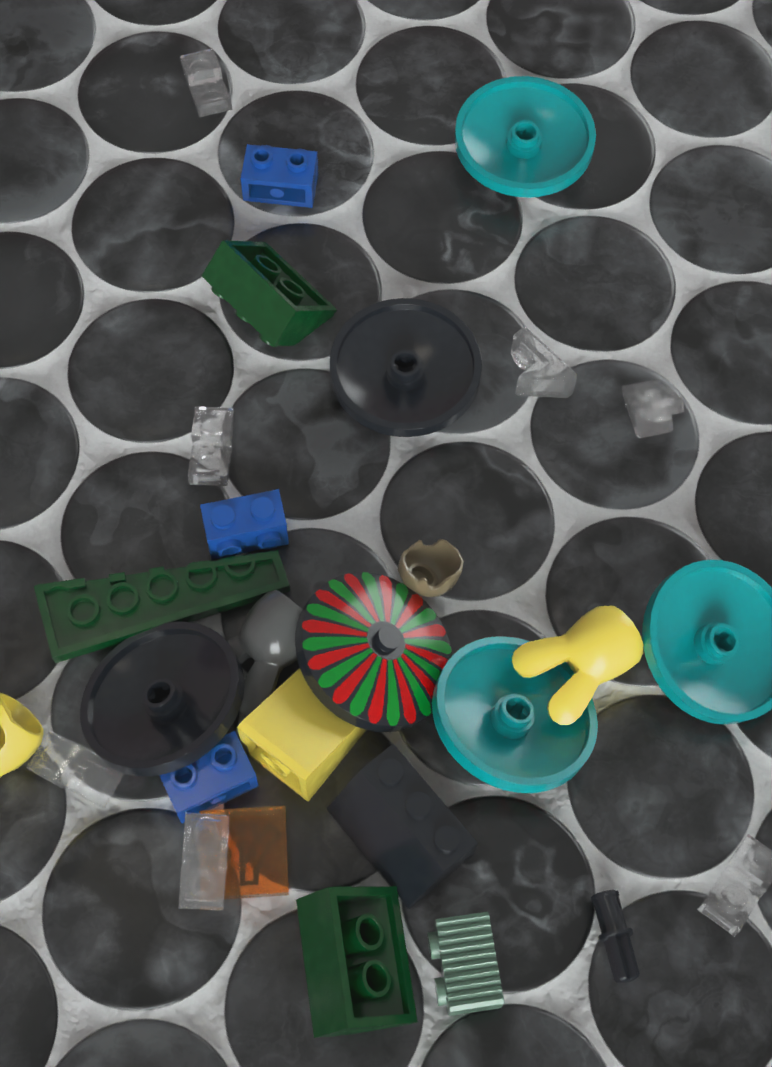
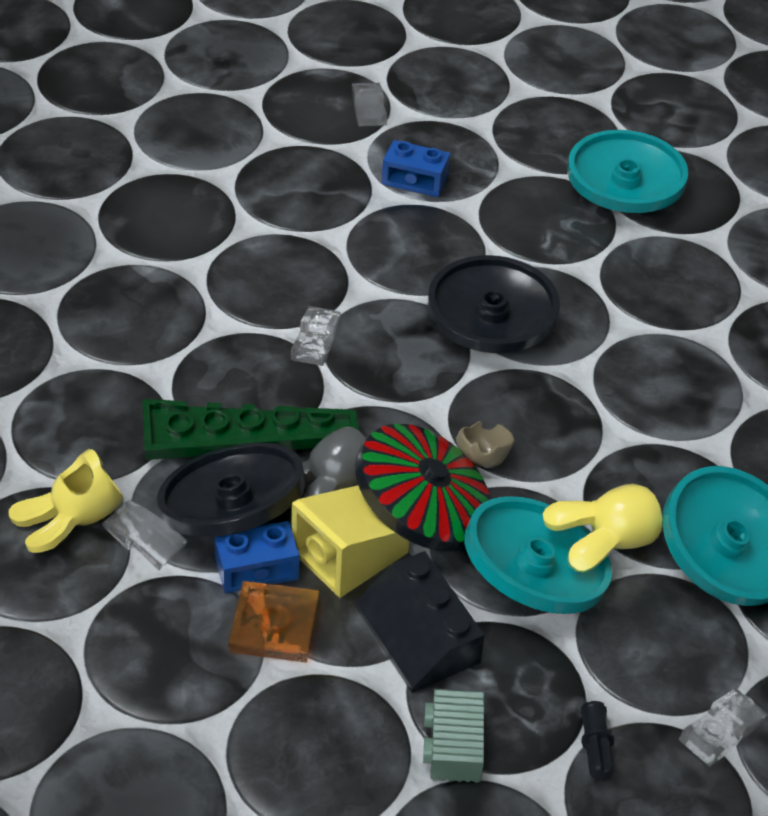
camera: 10 degrees right, 20 degrees down
clear slope [178,813,229,910] -> none
blue brick [200,489,289,560] -> none
dark green slope [202,240,337,347] -> none
dark green slope [296,886,418,1038] -> none
clear slope [510,326,578,398] -> none
clear slope [622,379,684,438] -> none

